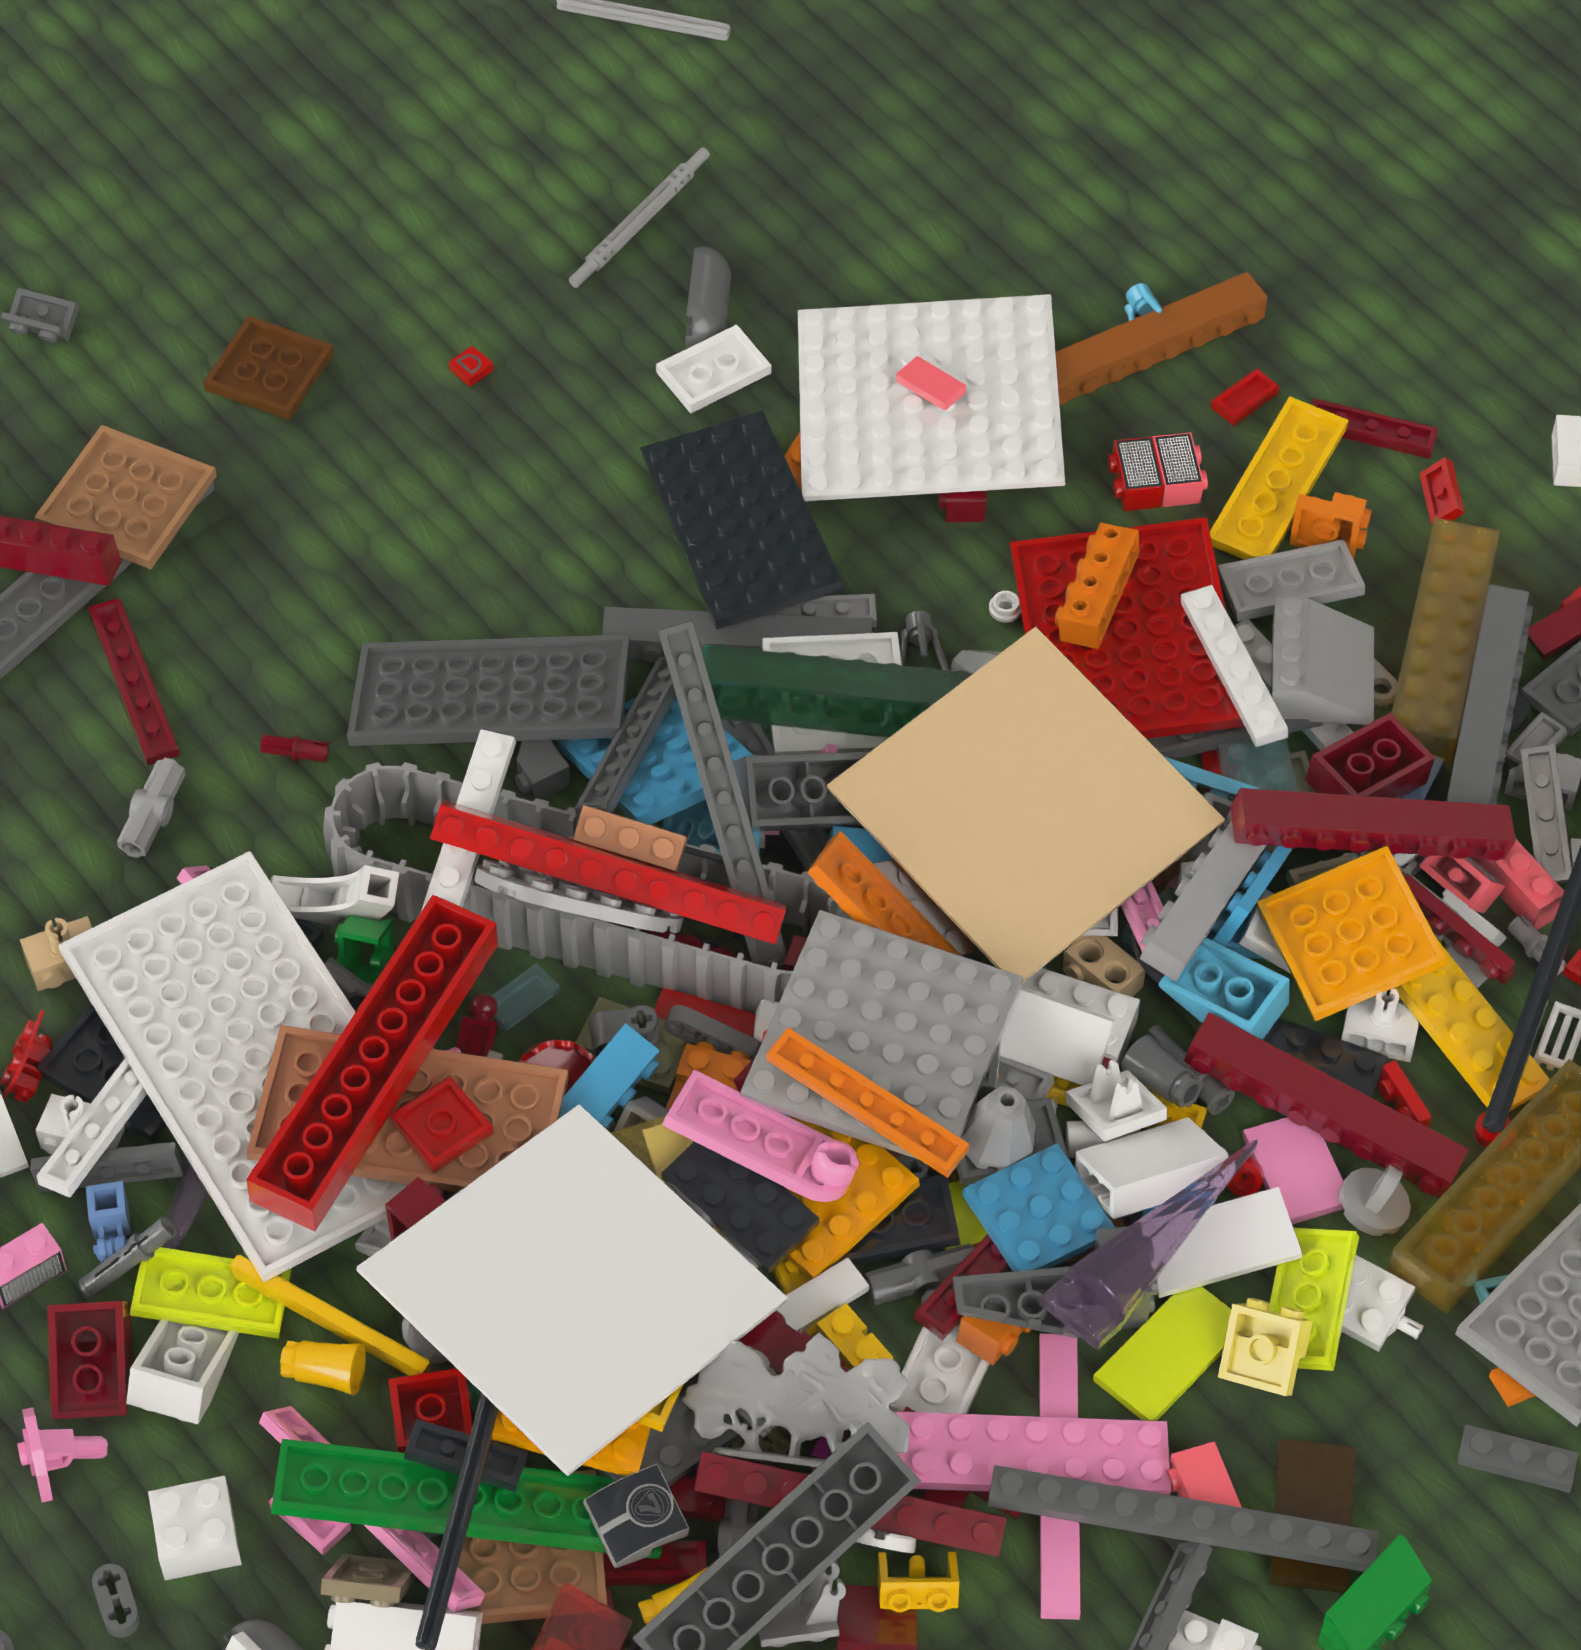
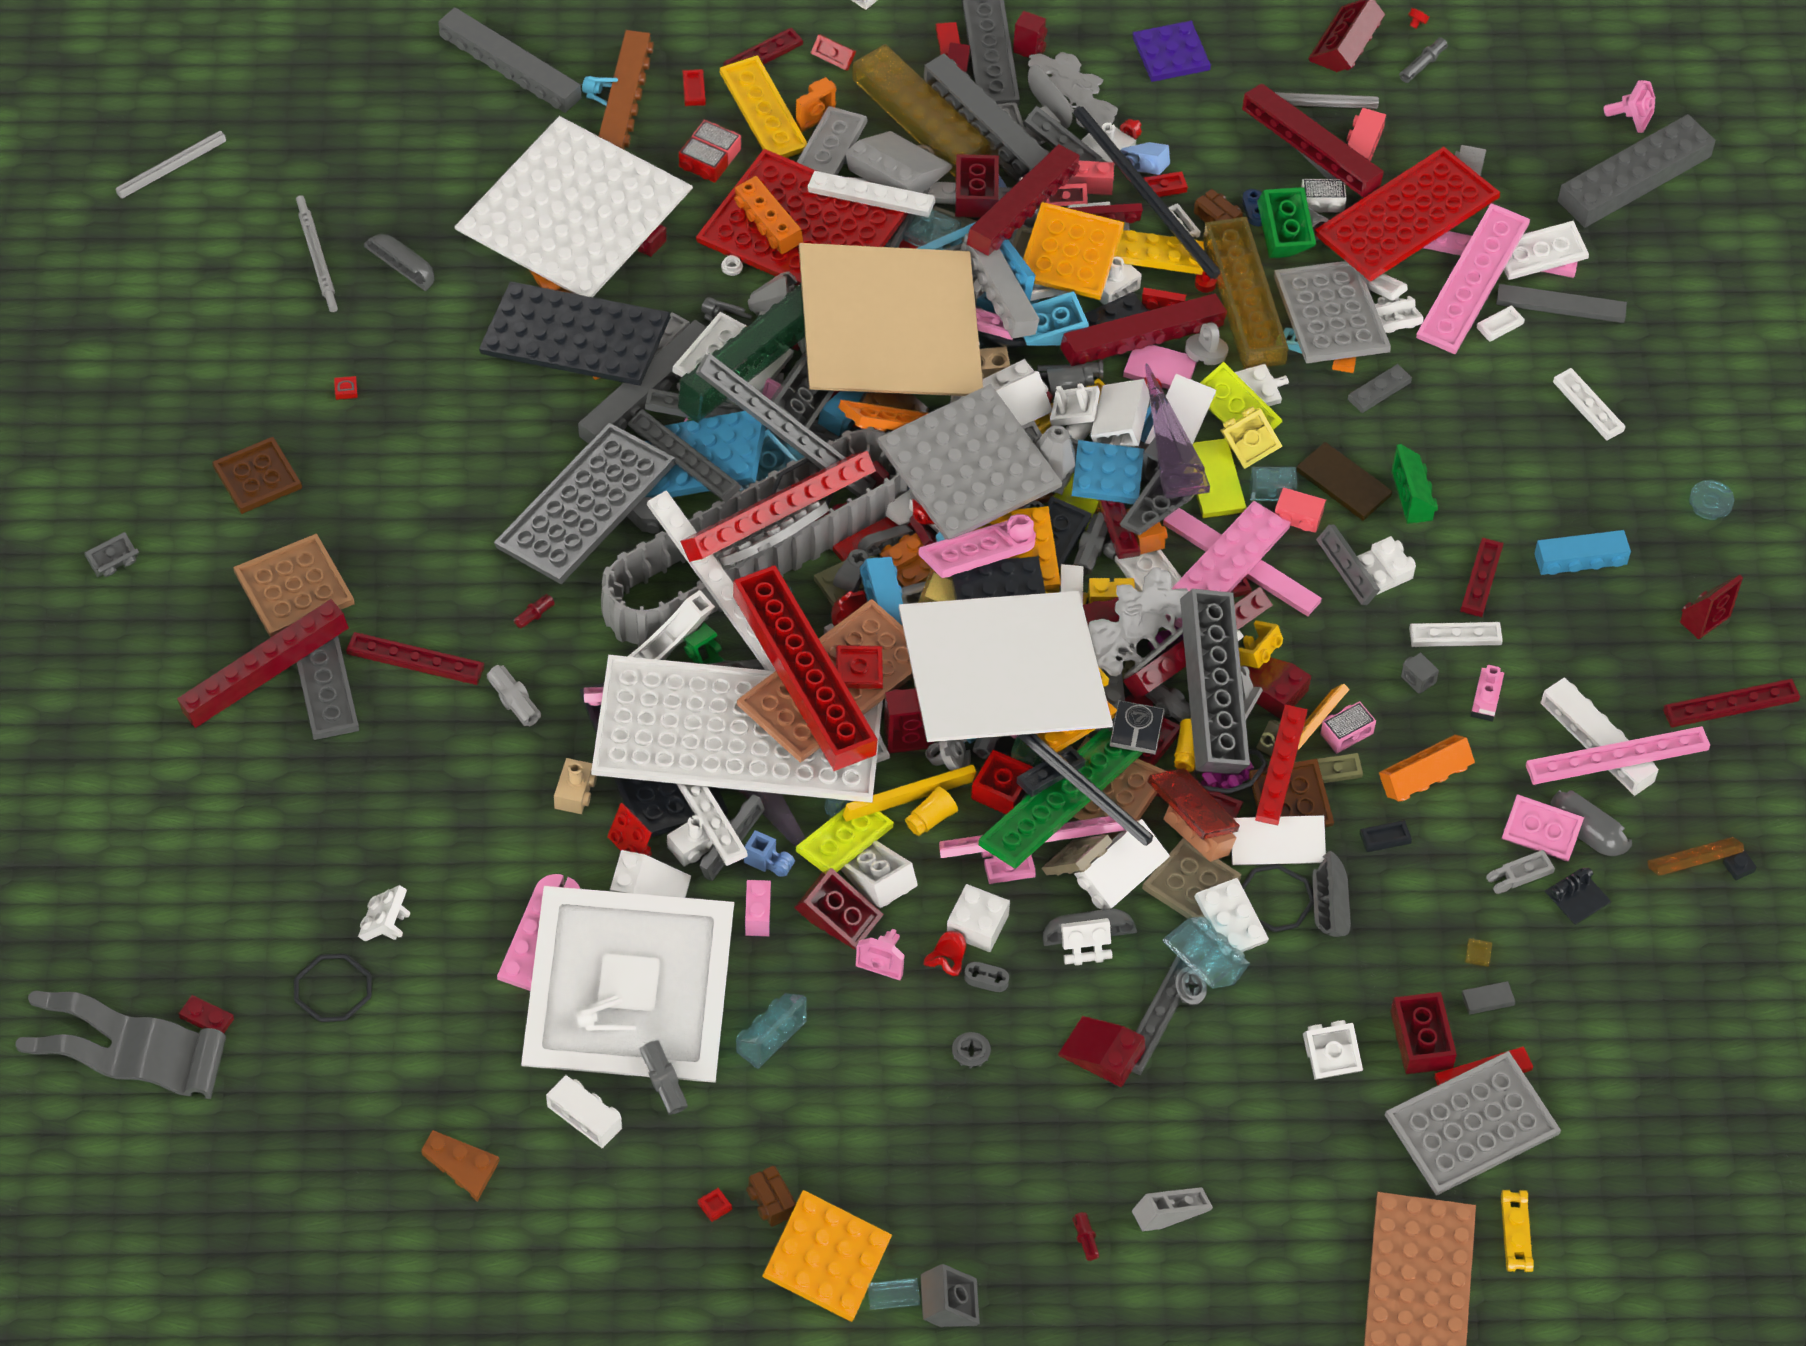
camera: 55 degrees left, 0 degrees up
dark grey pin [79,1216,177,1298] -> none
nougat brick [573,805,688,871] -> none
white plate [656,325,771,414] -> none
orange plate [766,1028,969,1178] -> none
coral tile [896,356,966,411] -> none
dark grey plate [988,1465,1379,1572] -> none
light grey axle [1508,915,1566,976] -> none
none -> dark grey brick [438,7,582,113]
none -> red piece [923,931,966,976]
none -> clear light blue brick [1249,467,1297,501]

